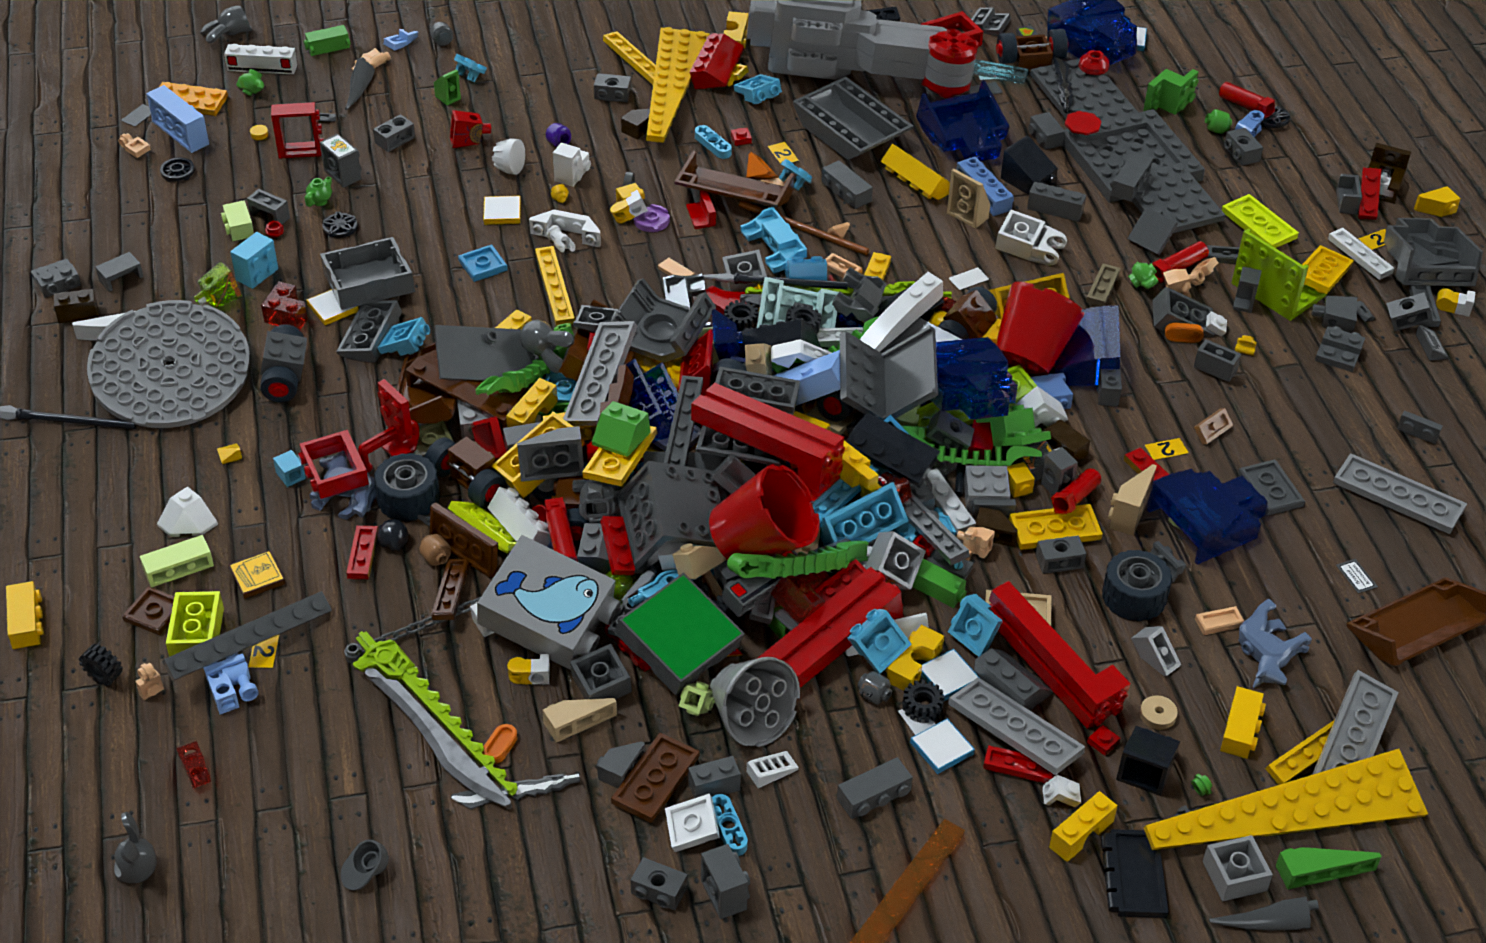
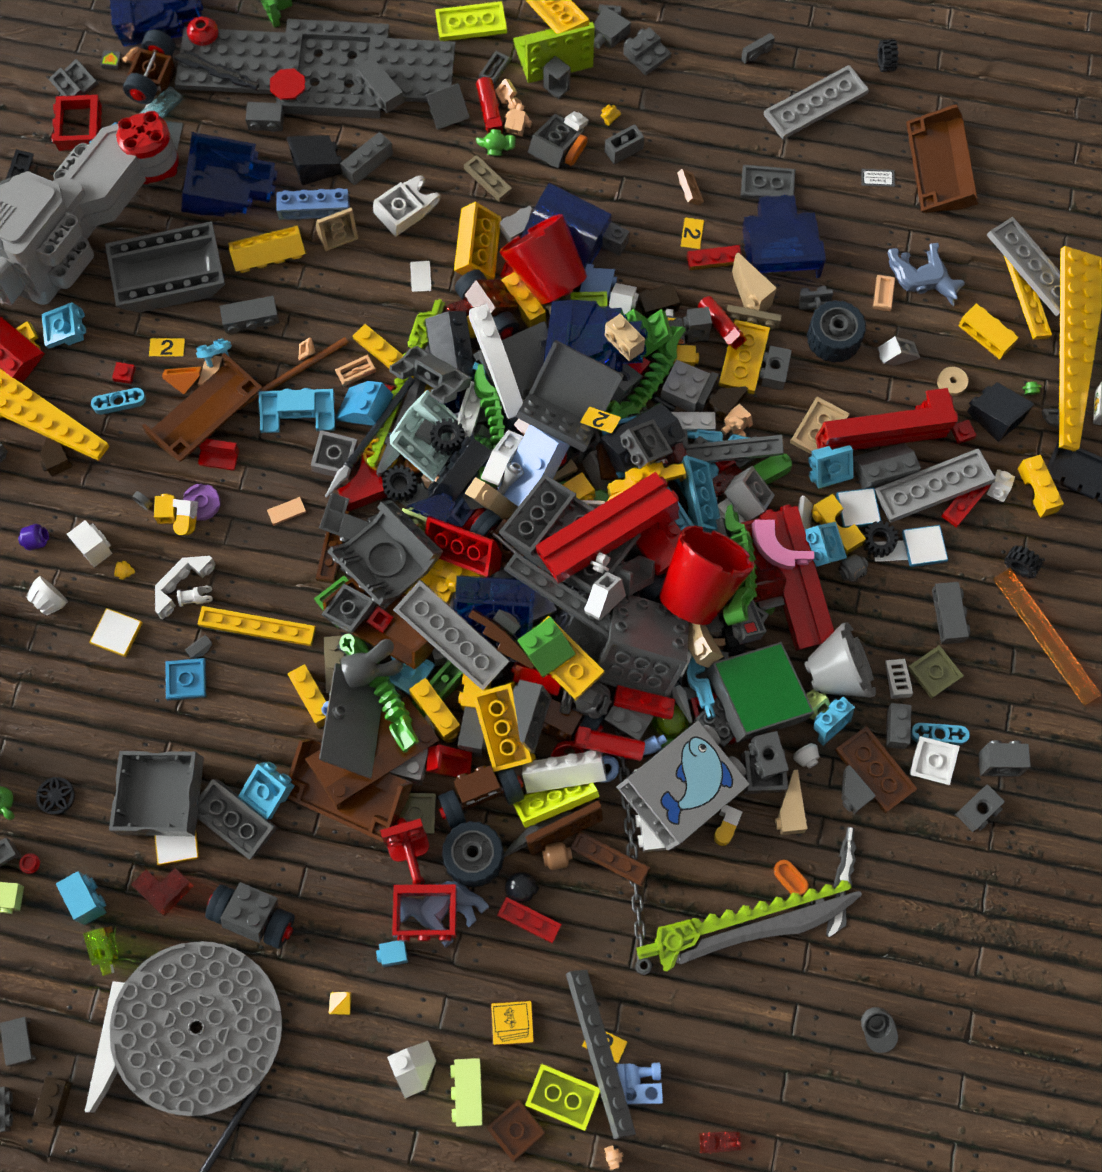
camera: 65 degrees left, 25 degrees up
none -> dark grey piece [185,635,213,659]
none -> dark grey piece [492,610,521,636]
none -> light grey cone [498,462,524,495]
none -> yellow sticker [580,407,621,433]
none -> light grey slope [584,572,626,620]
none -> white plate [590,552,610,574]
none -> tan brick [605,313,645,361]
none -> dark grey plate [620,419,673,469]
none -> dark tan plate [726,305,782,330]
none -> dark grey brick [749,731,789,779]
none -> bright pink arch [752,520,814,569]
none -> white cone [793,743,819,769]
none -> medium azure plate [813,696,855,746]
none -> olive plate [908,645,964,699]
none -> black tyre [1004,545,1043,579]

